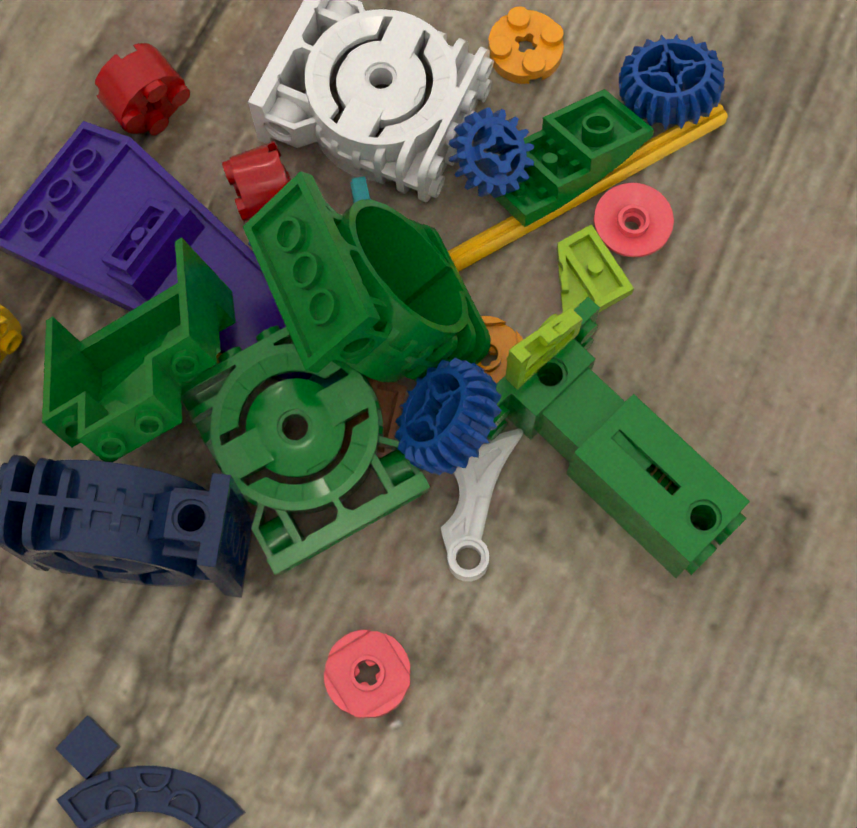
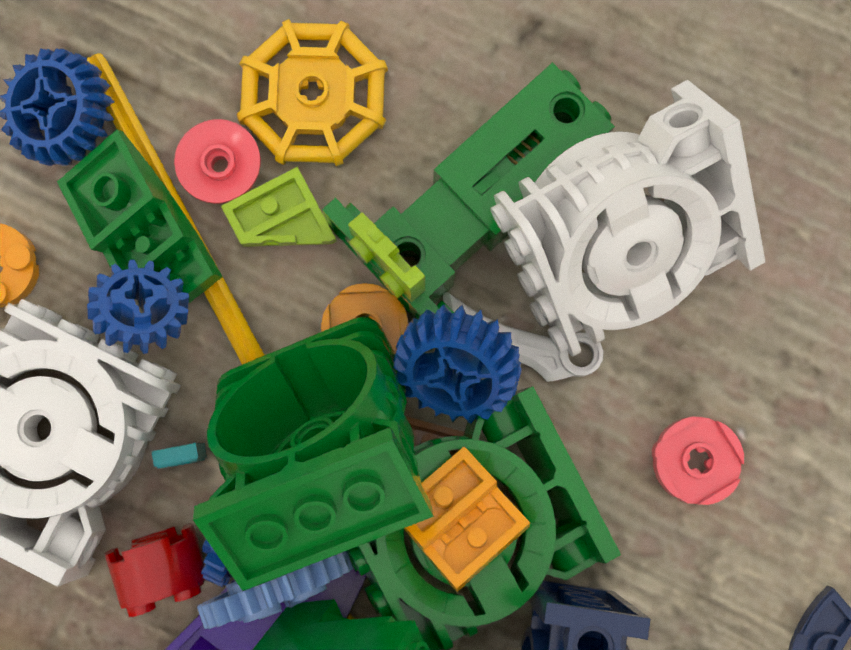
camera: 90 degrees left, 10 degrees up
none -> medium blue gear [197,551,353,629]
none -> yellow plate [236,19,388,166]
none -> light orange slope [404,447,530,592]
none -> white brick [490,80,766,356]

